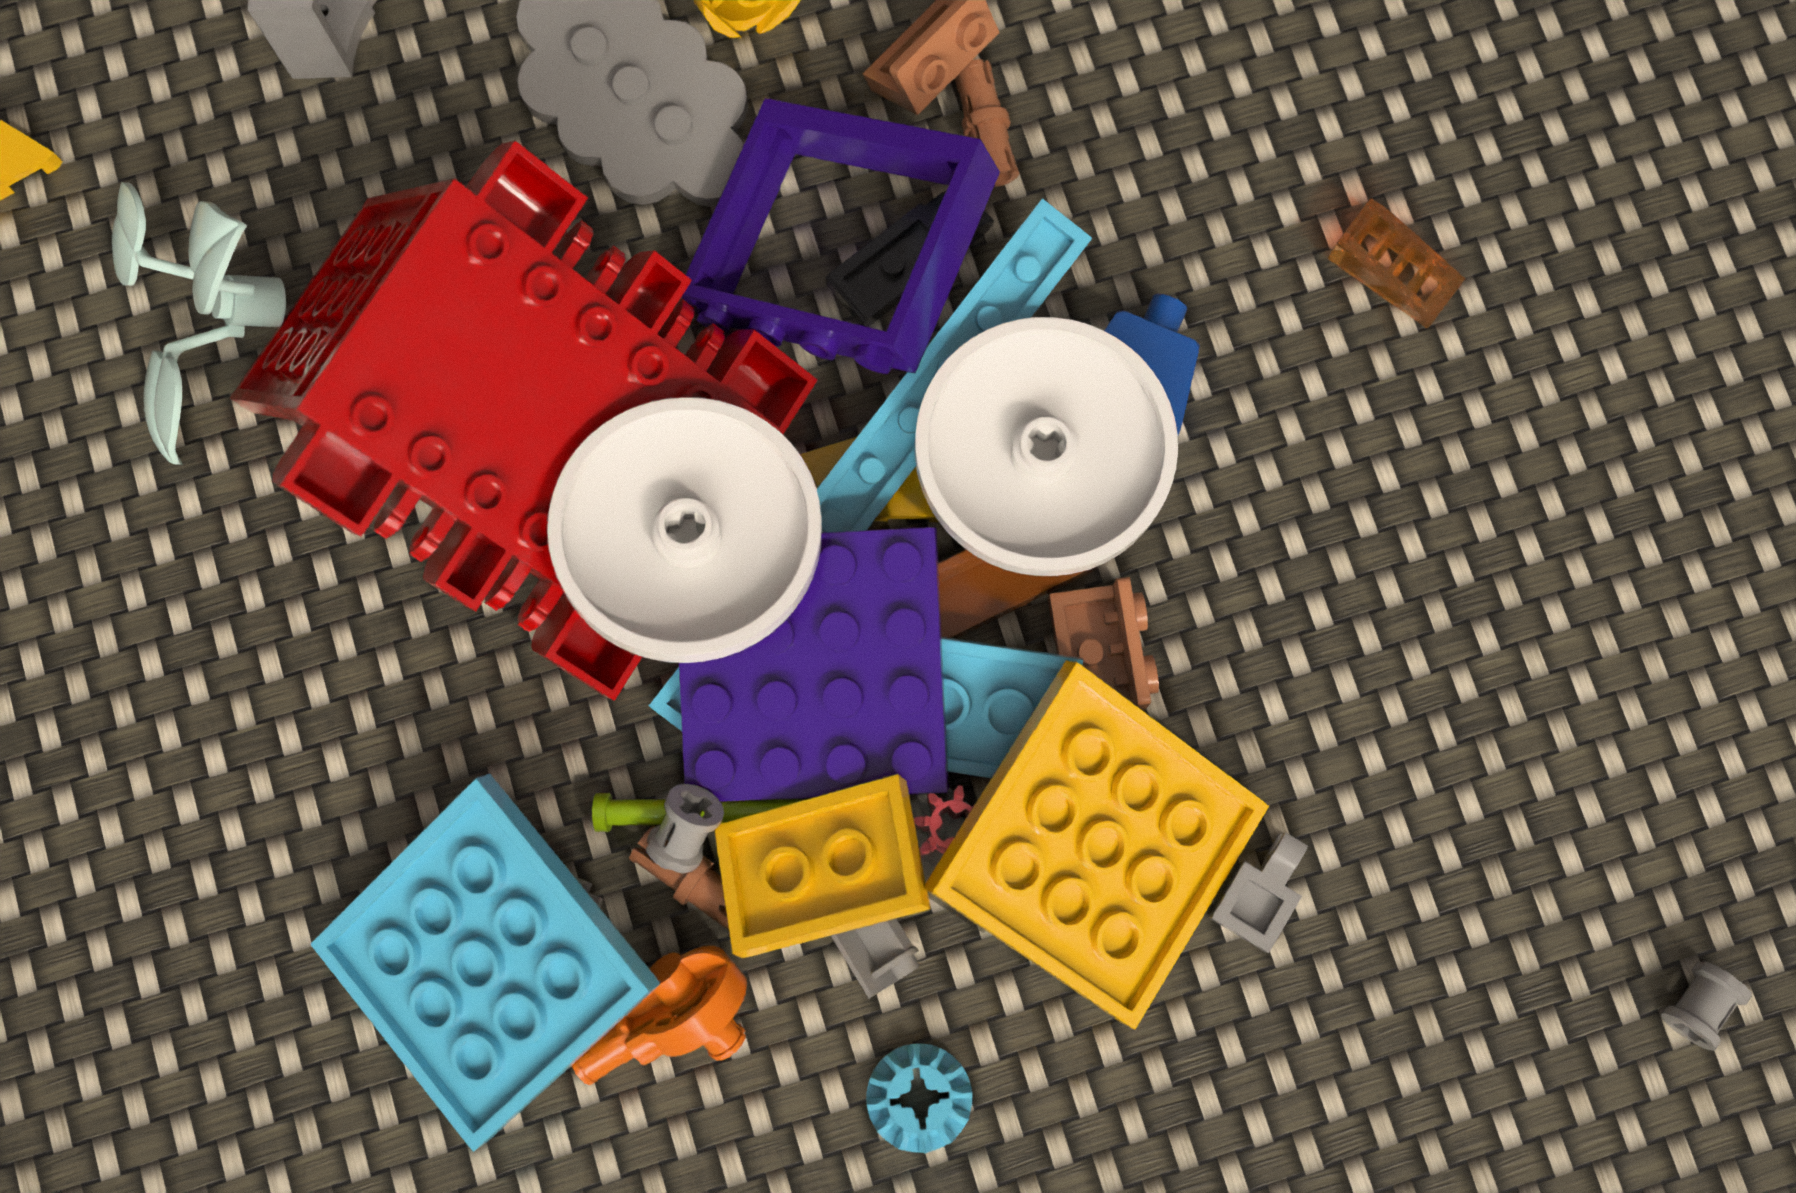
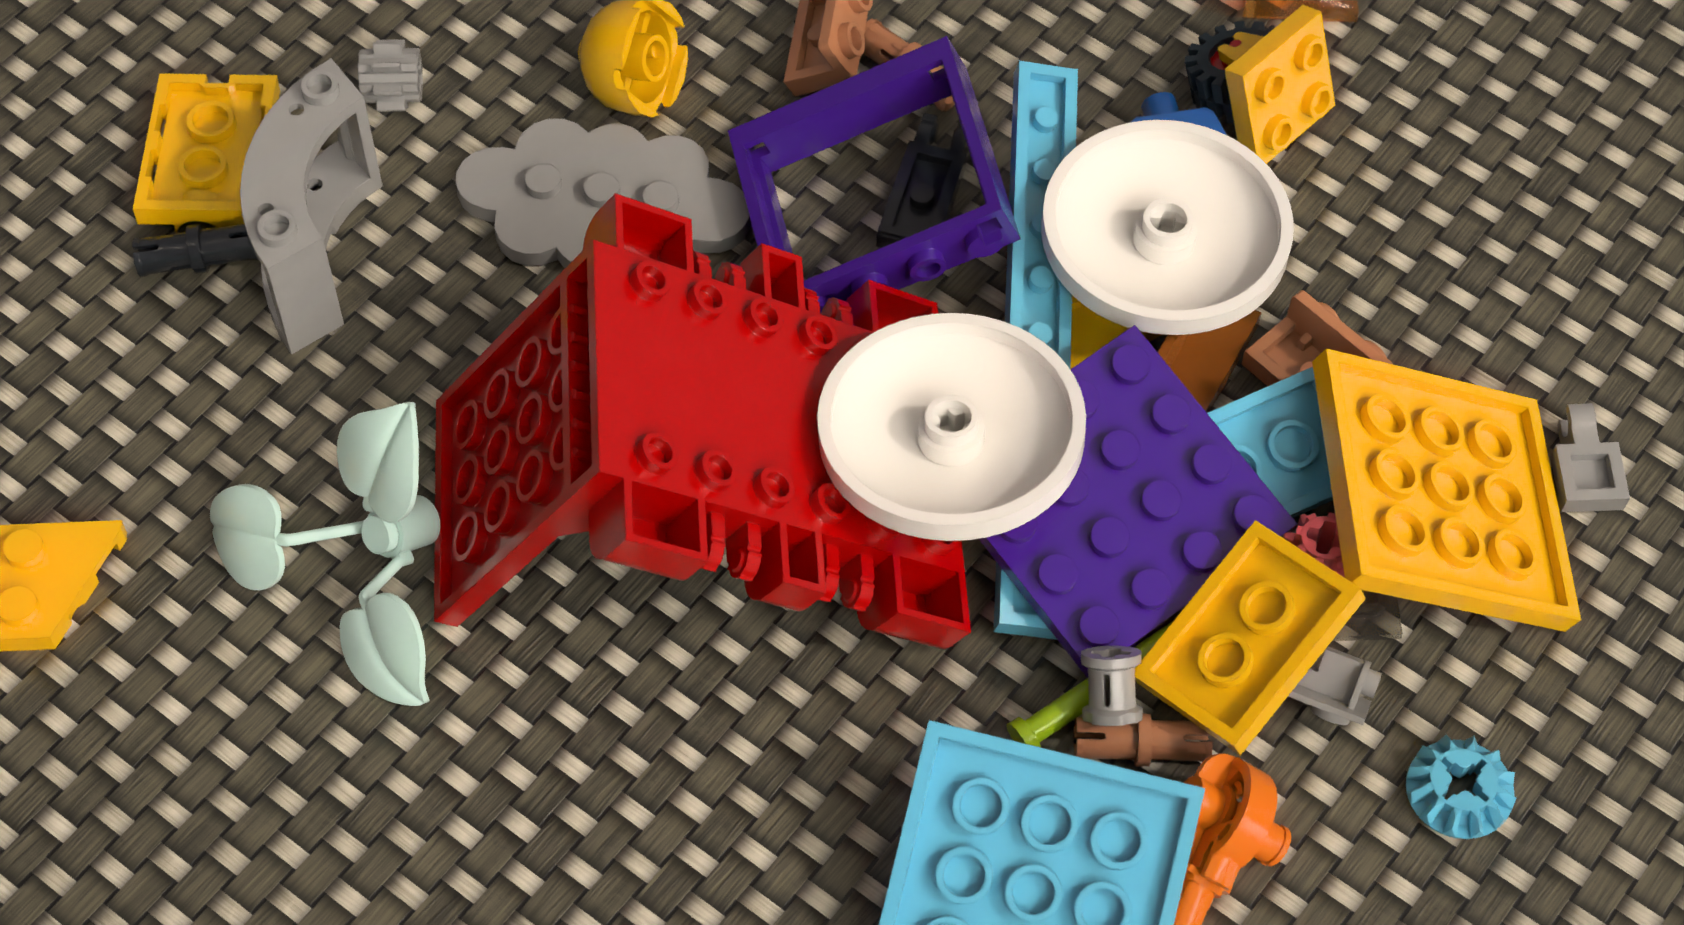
camera: 35 degrees left, 20 degrees down
none -> yellow plate [1185,5,1335,164]

